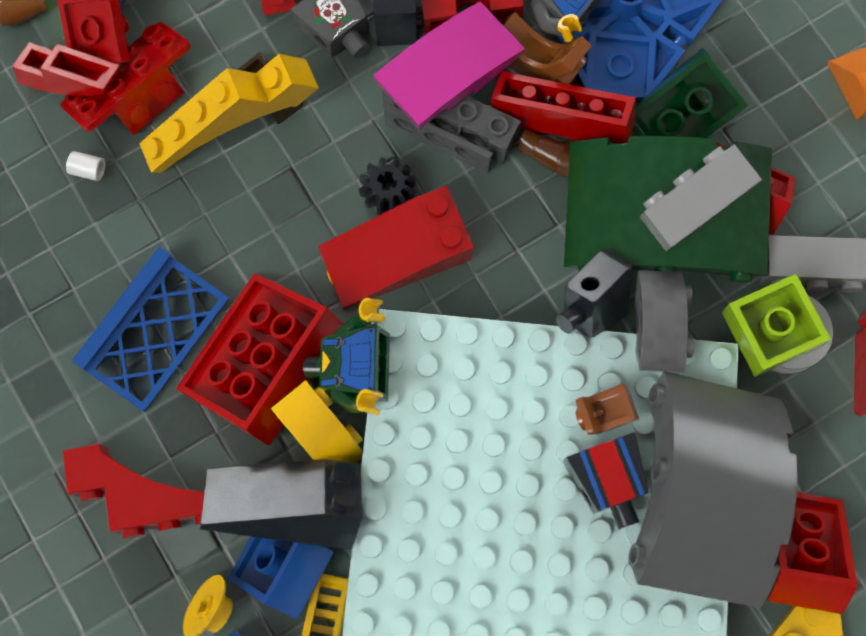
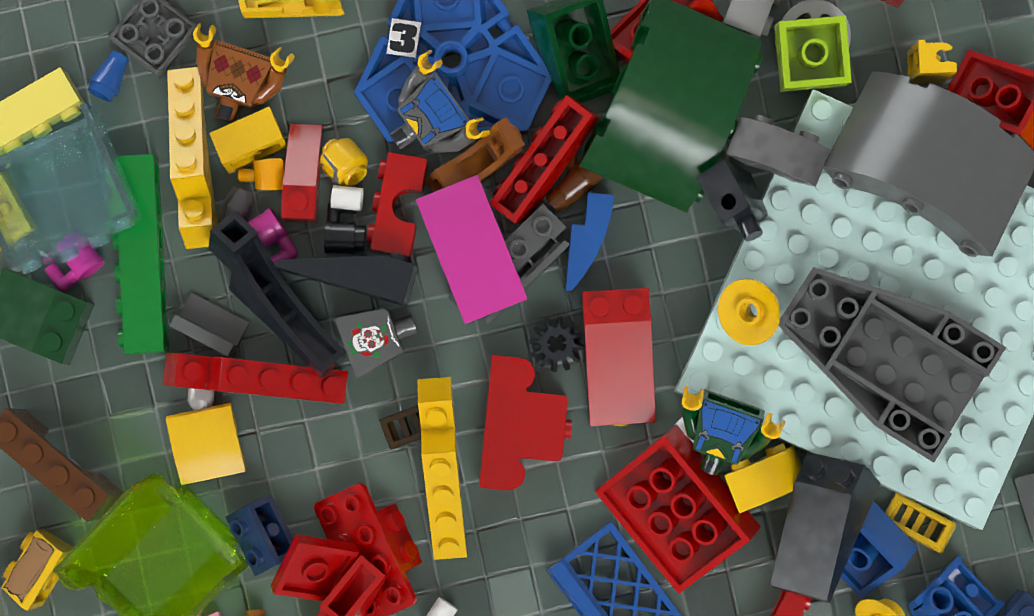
camera: 65 degrees left, 10 degrees up
torso [563,432,648,530] -> none
dark orange bracket [575,384,640,435] -> none
light grey brick [640,144,762,251] -> none
none -> red brick [479,355,572,490]
none -> blue slope [565,192,614,293]
none -> yellow dish [718,278,781,346]
none -> dark grey wedge [779,267,1006,463]
none -> yellow hinge [907,40,957,84]

